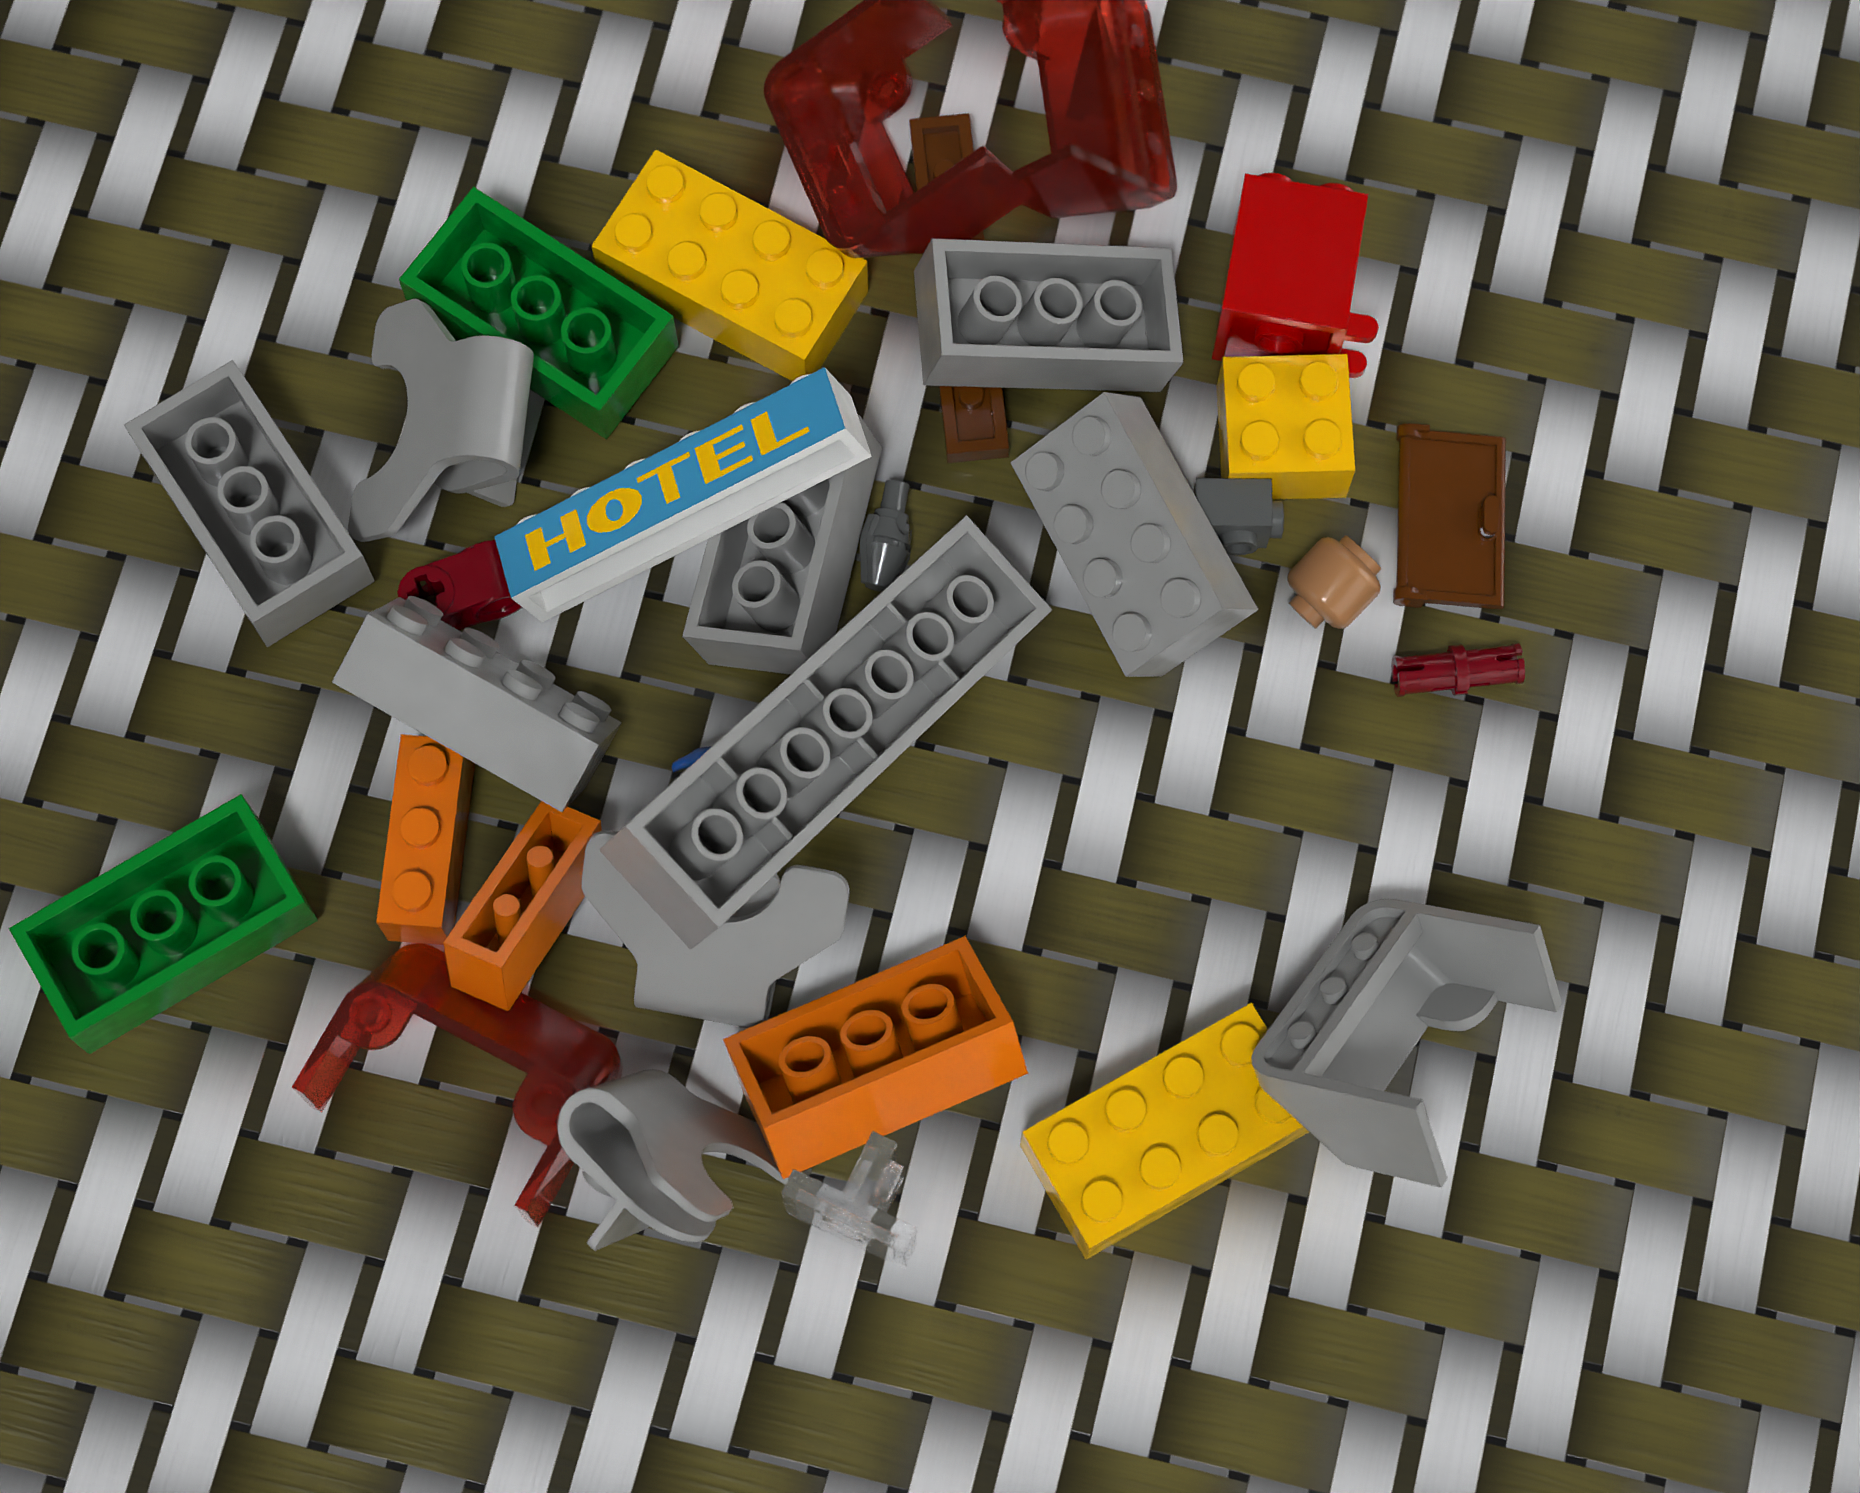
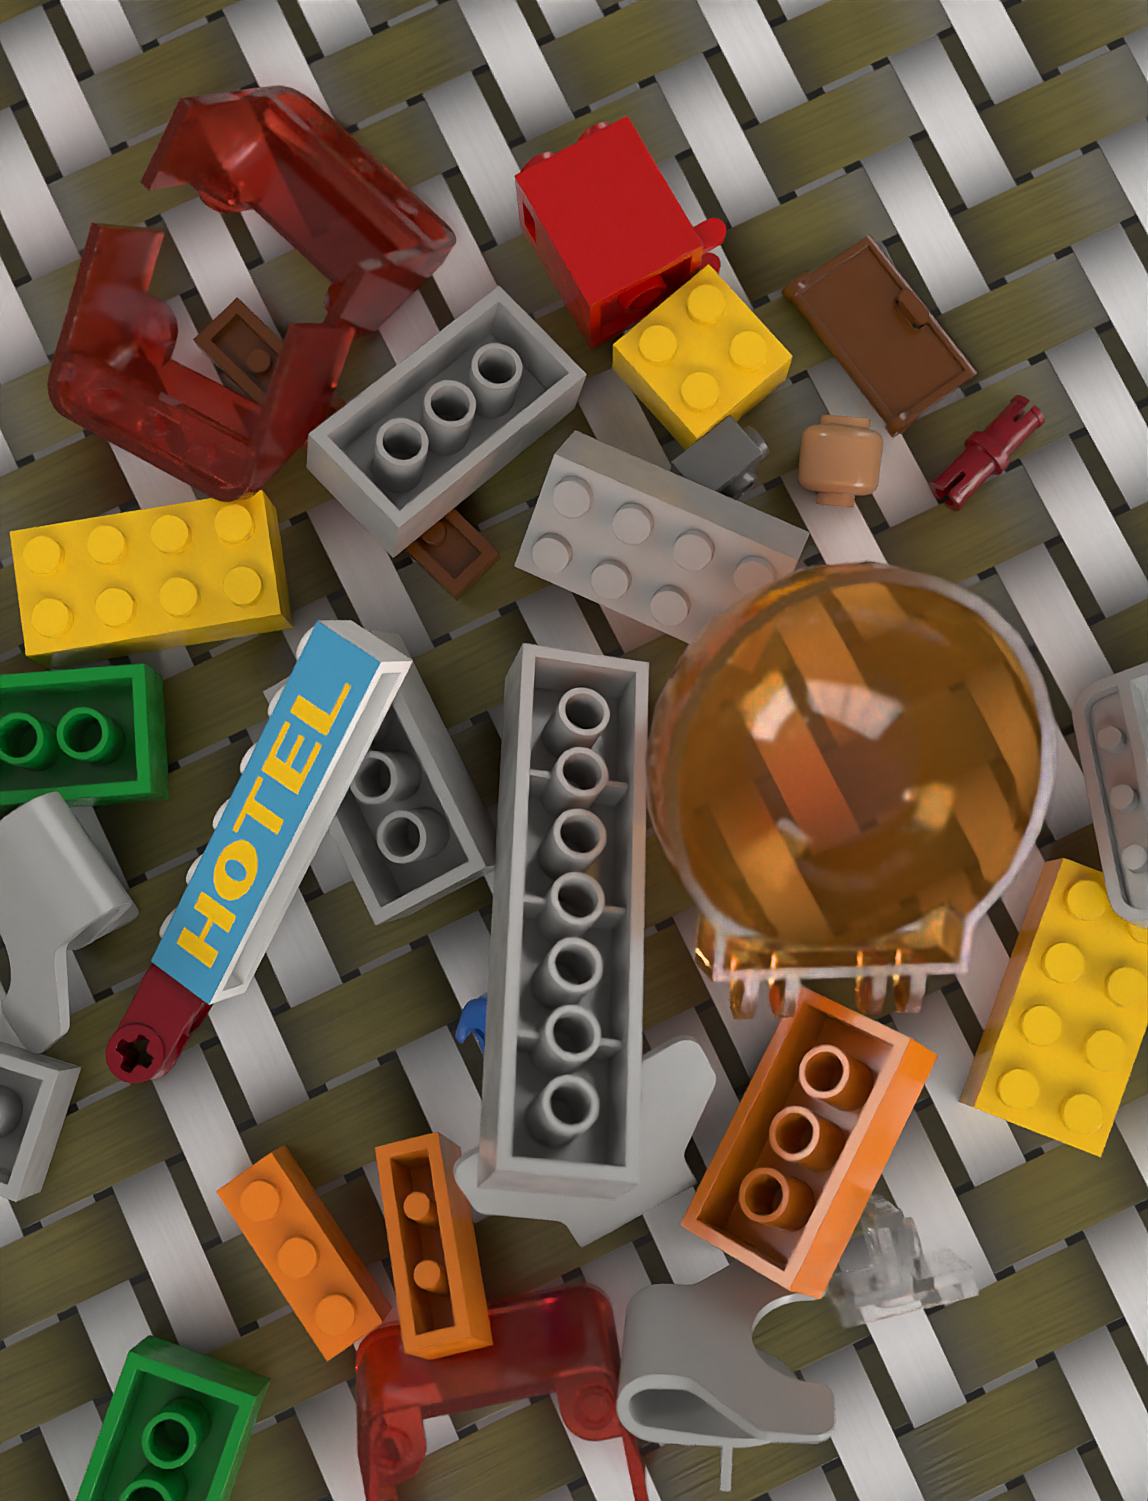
camera: 30 degrees left, 10 degrees up
light grey brick [332,596,622,812] -> none
dark grey piece [860,480,911,592] -> none
none -> clear orange windscreen [645,560,1056,1019]

